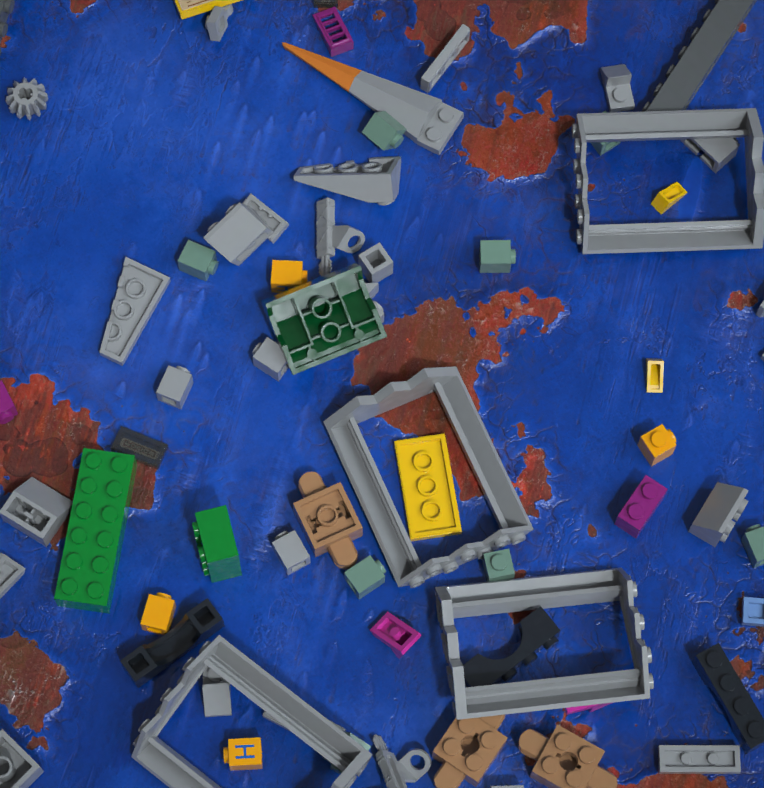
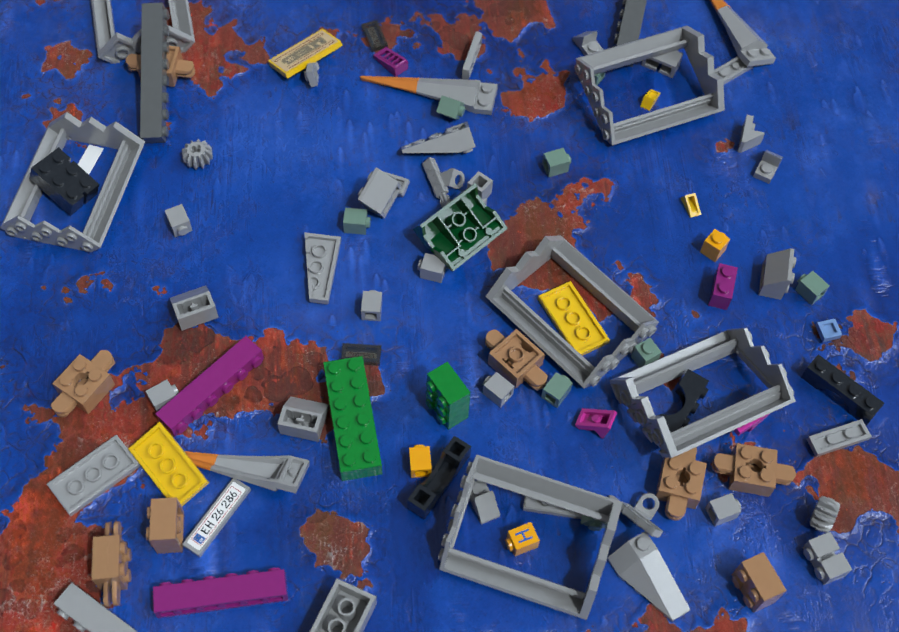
camera: 20 degrees left, 10 degrees down
light orange brick [271,260,308,293] -> none

